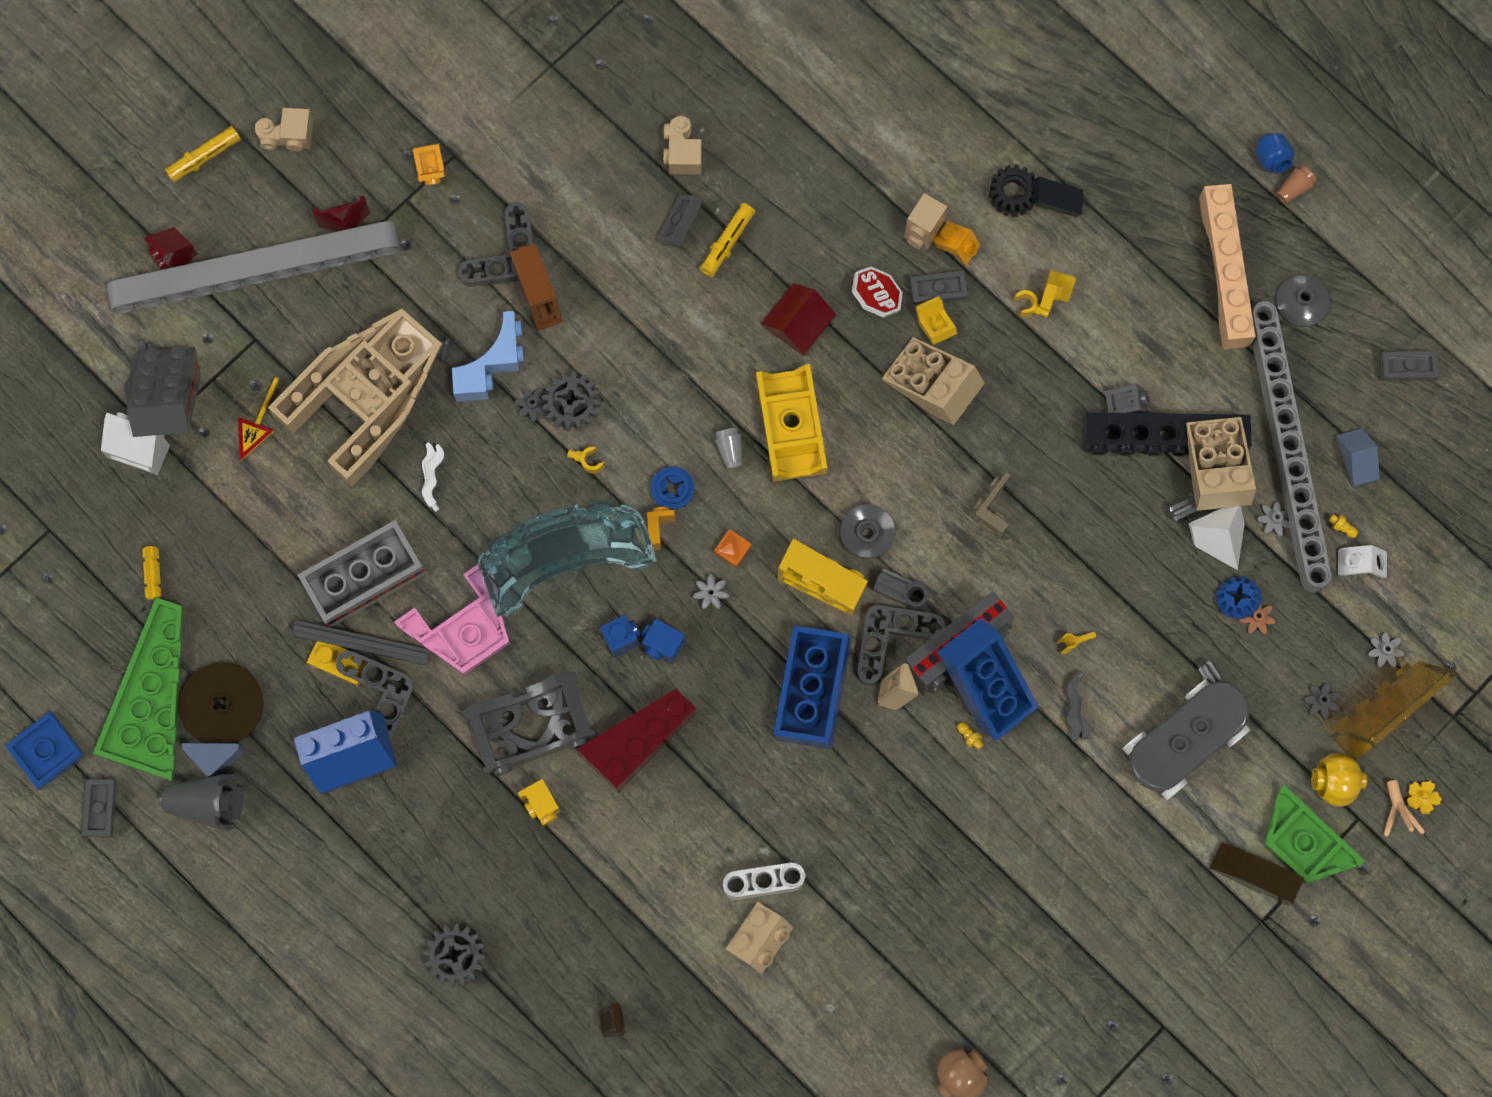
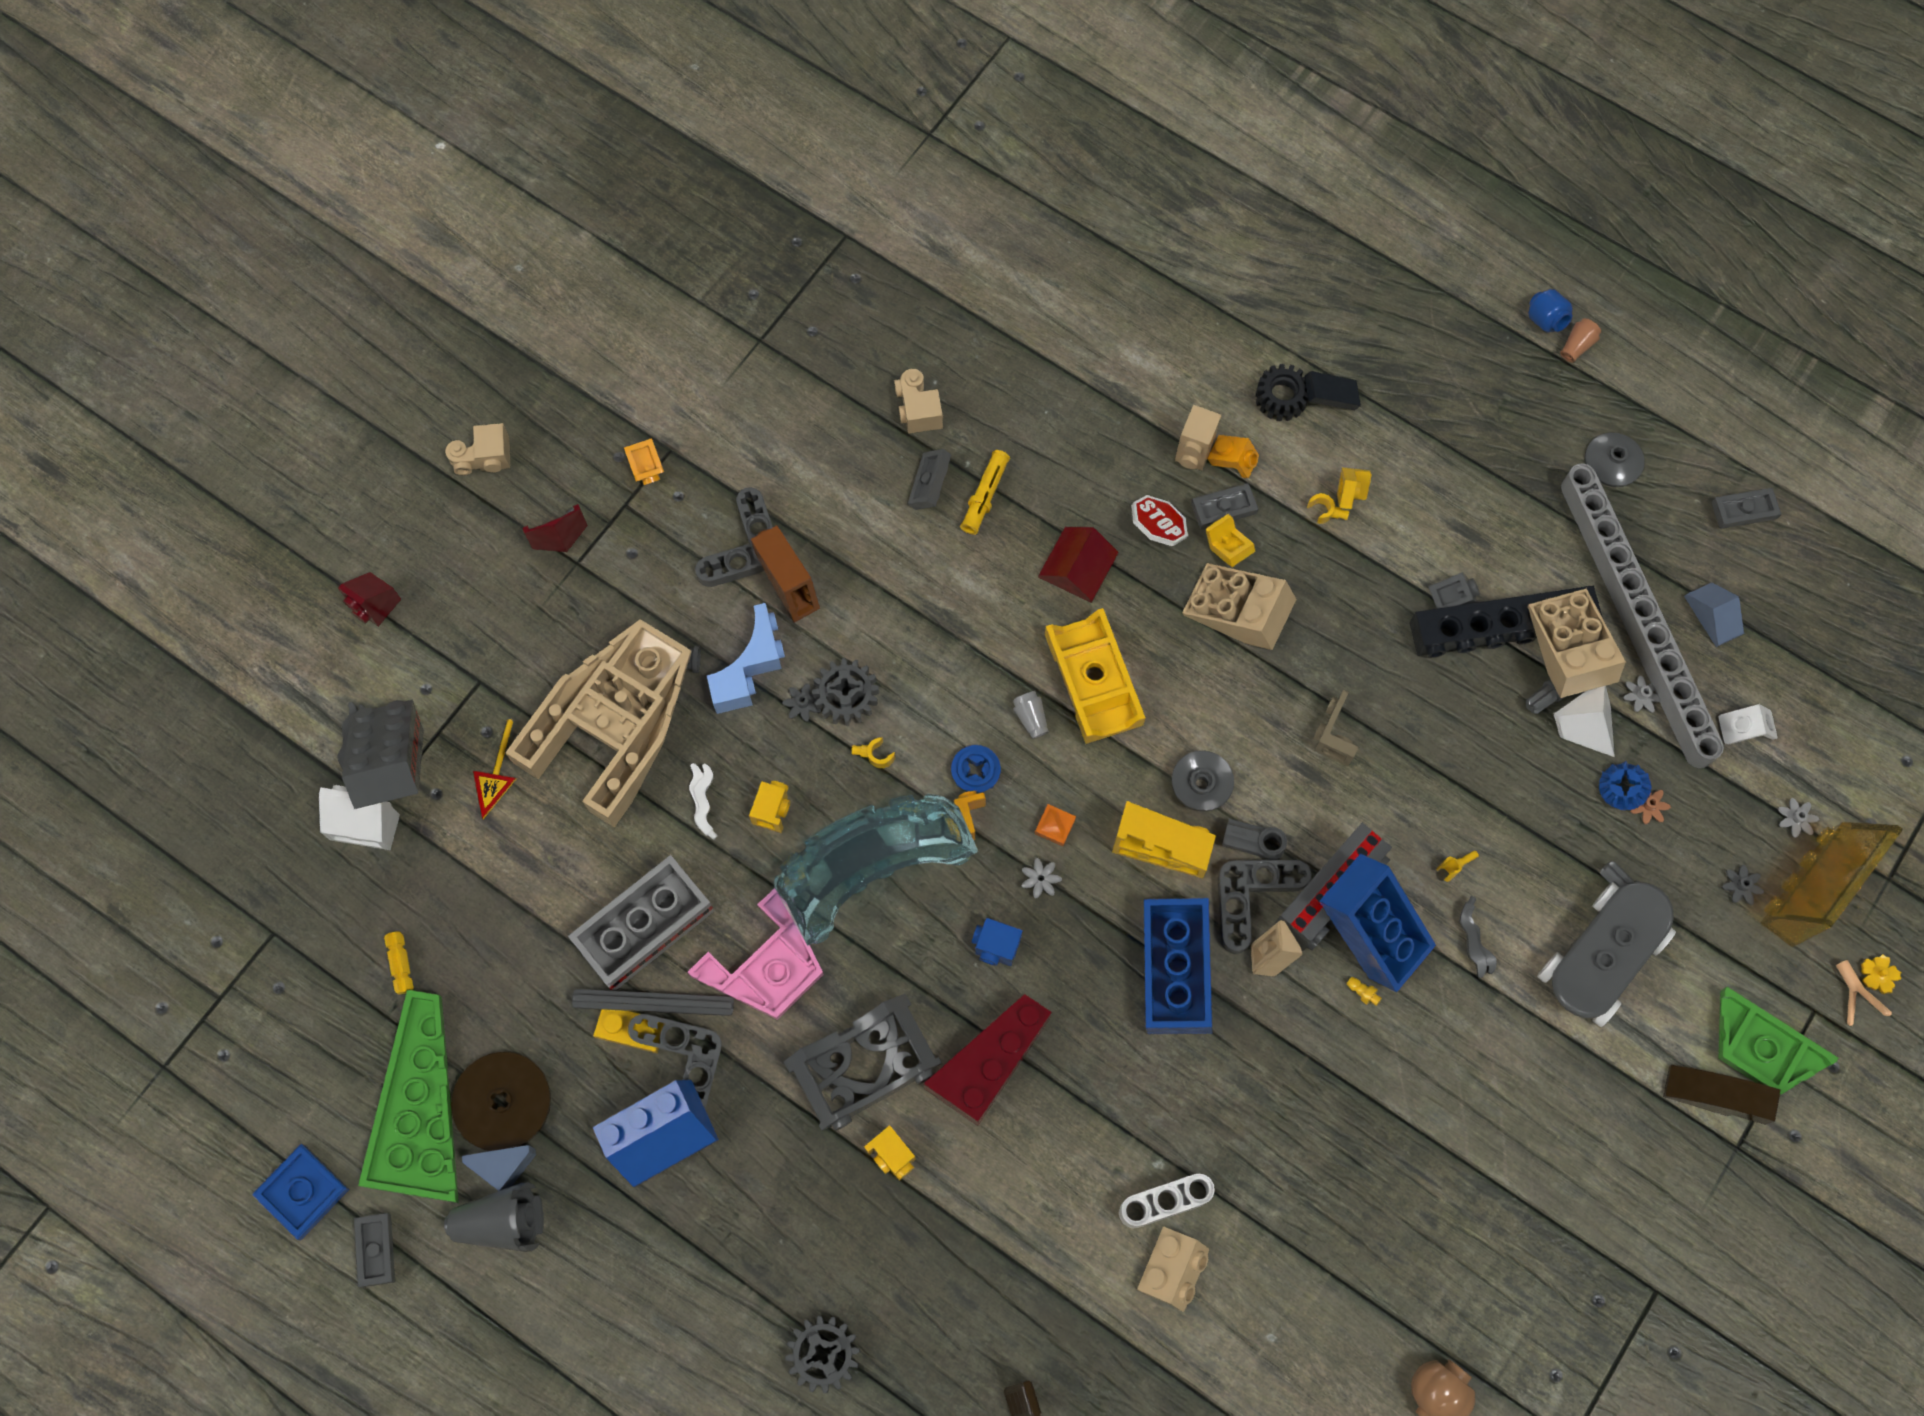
camera: 10 degrees left, 5 degrees down
light grey beam [107,221,400,314] -> none
yellow pin [164,126,241,183] -> none
blue brick [600,615,640,658] -> none
light nougat arch [1199,184,1255,350] -> none
yellow plant [1311,753,1367,807] -> none
yellow piece [1328,514,1358,538] -> none
none -> yellow brick [749,781,791,833]

